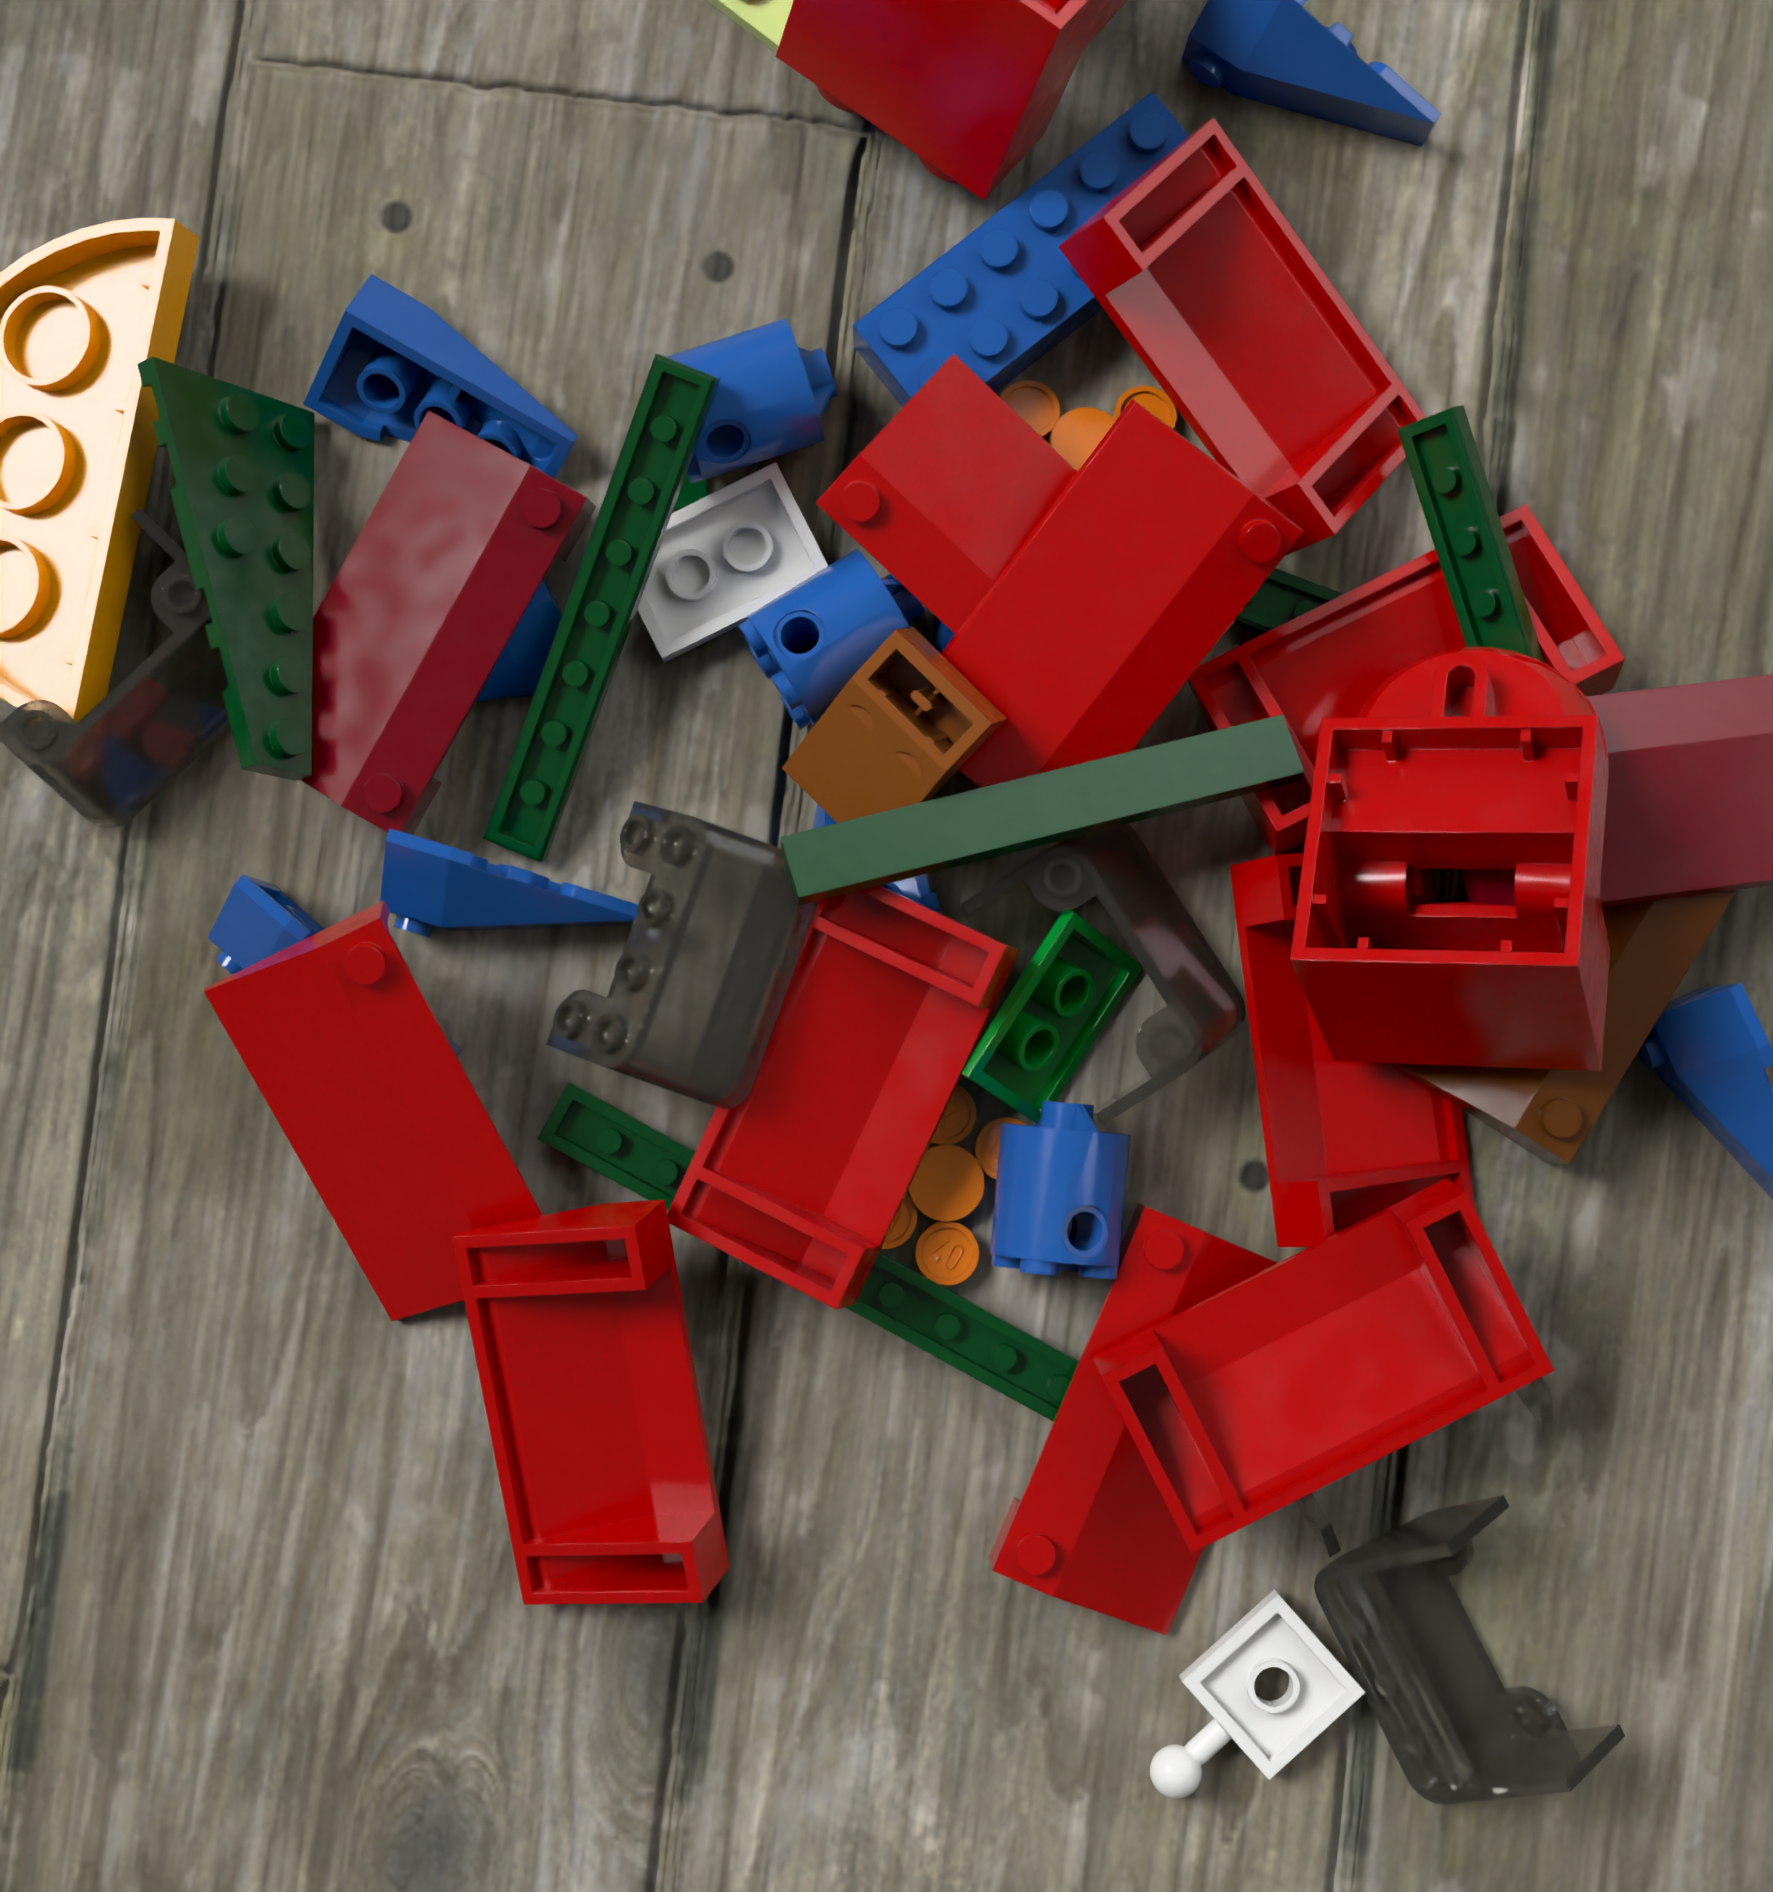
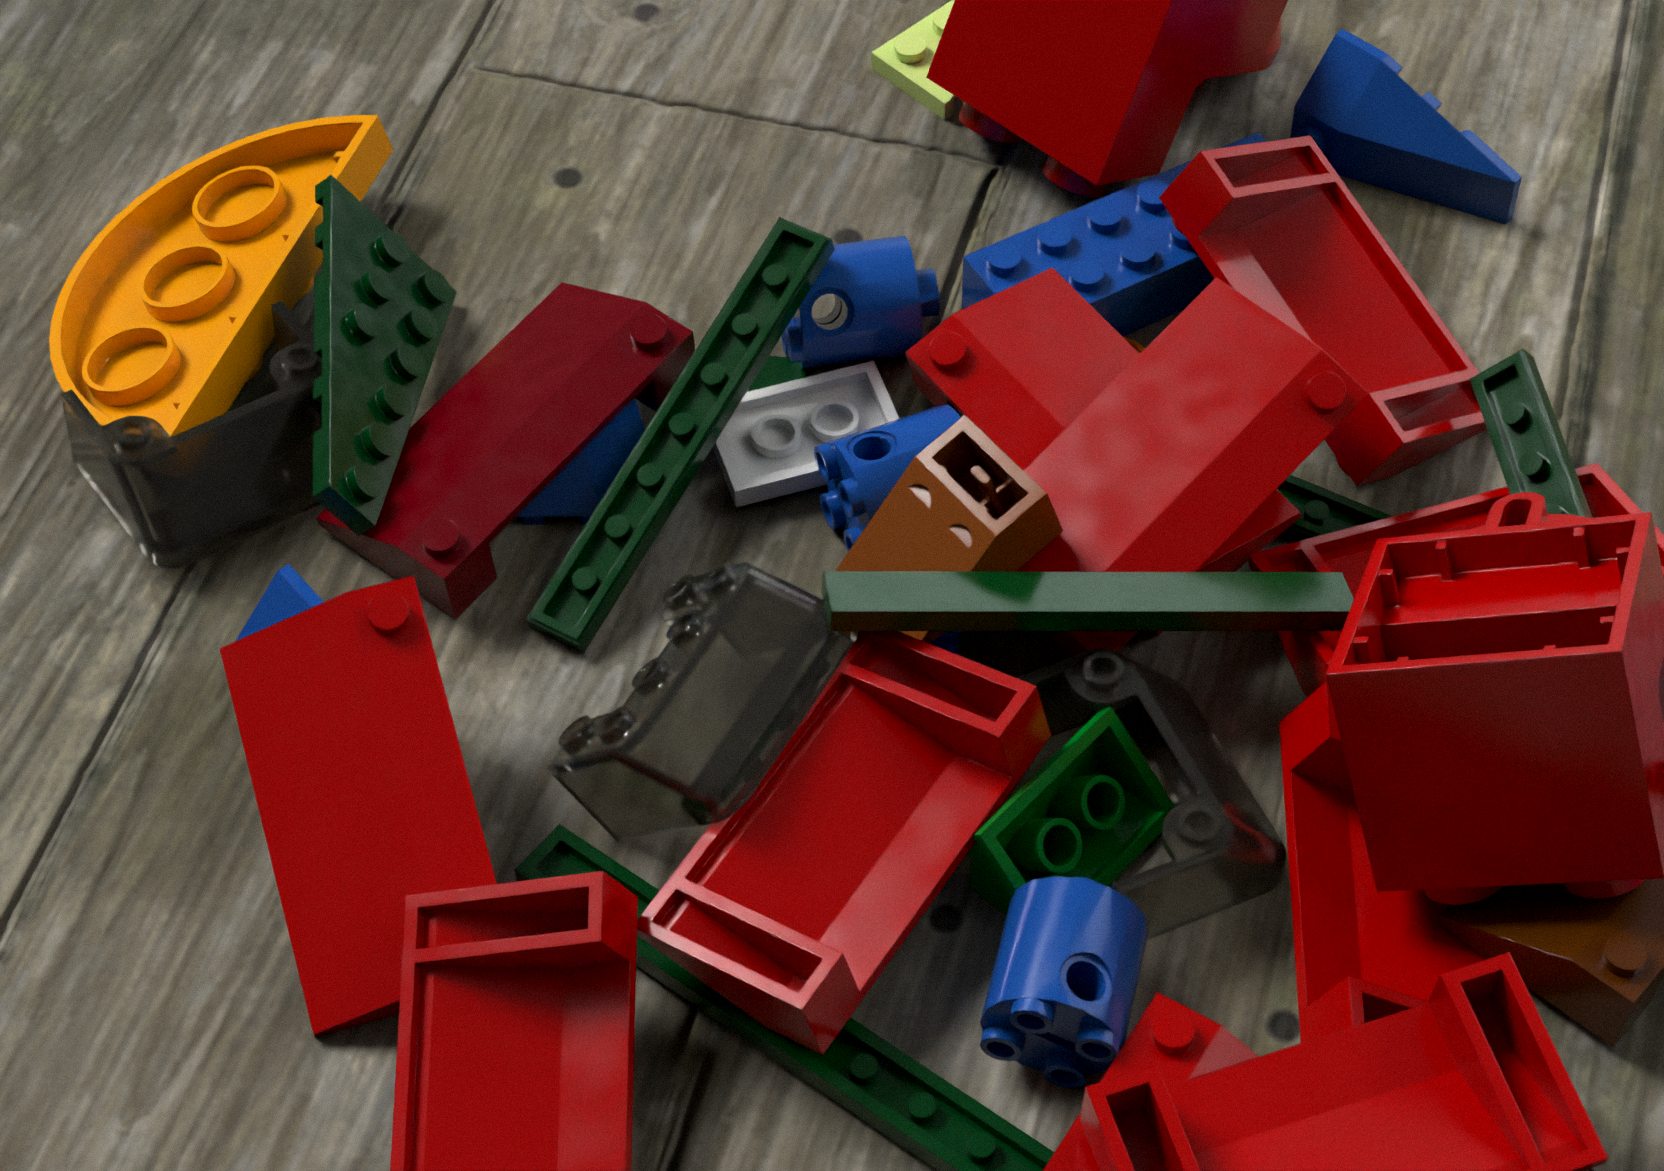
camera: 10 degrees right, 35 degrees down
blue wedge [303,274,578,479] -> none
blue wedge [380,828,655,938] -> none
orange piece [881,1085,1026,1285] -> none

